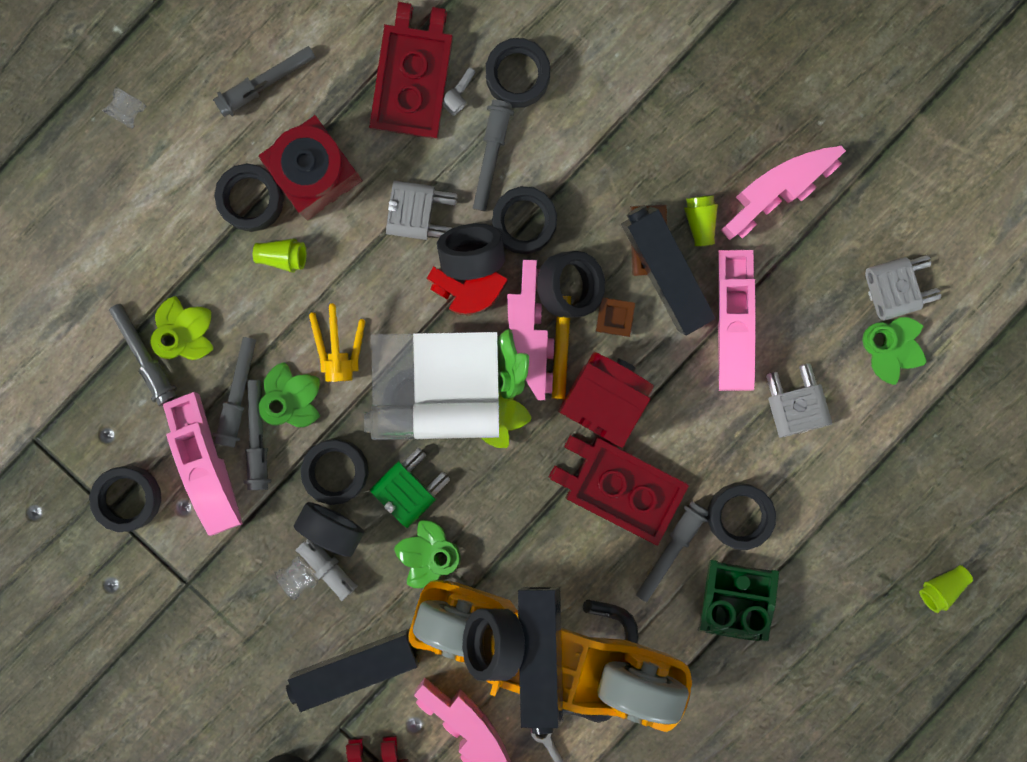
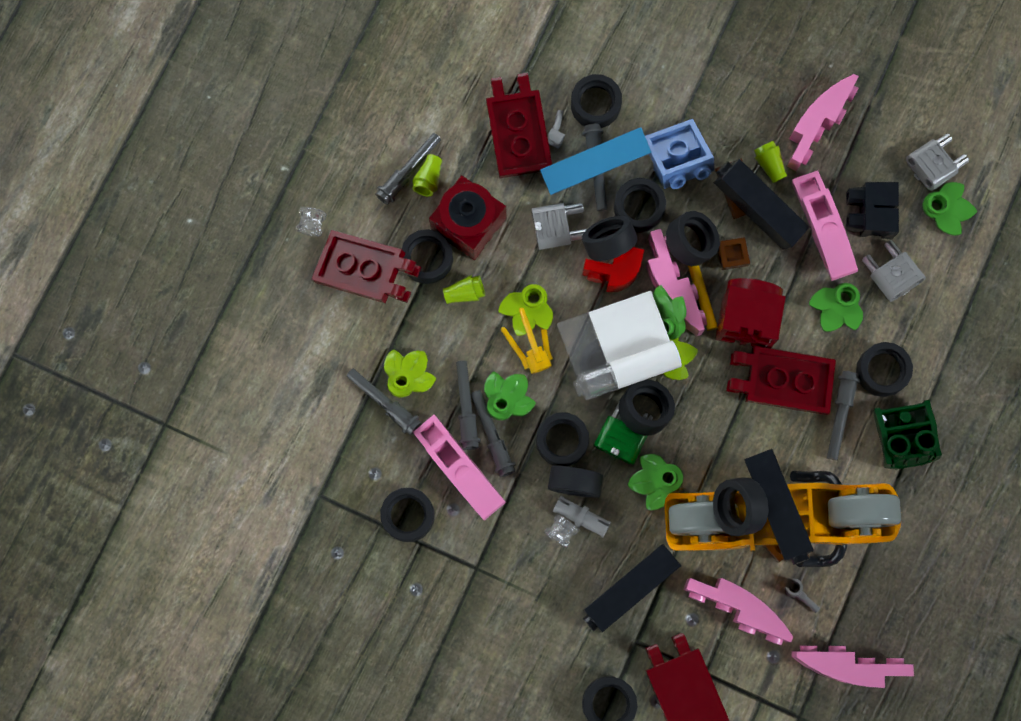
camera: 20 degrees left, 10 degrees down
none -> dark red tile [311,230,421,304]
none -> lime cone [412,154,442,197]
none -> lime plate [498,284,553,336]
none -> dark azure tile [540,127,651,195]
none -> black tyre [618,379,675,436]
none -> medium blue plate [645,119,714,189]
none -> bright green plate [809,283,863,332]
none -> black hips [846,182,899,239]

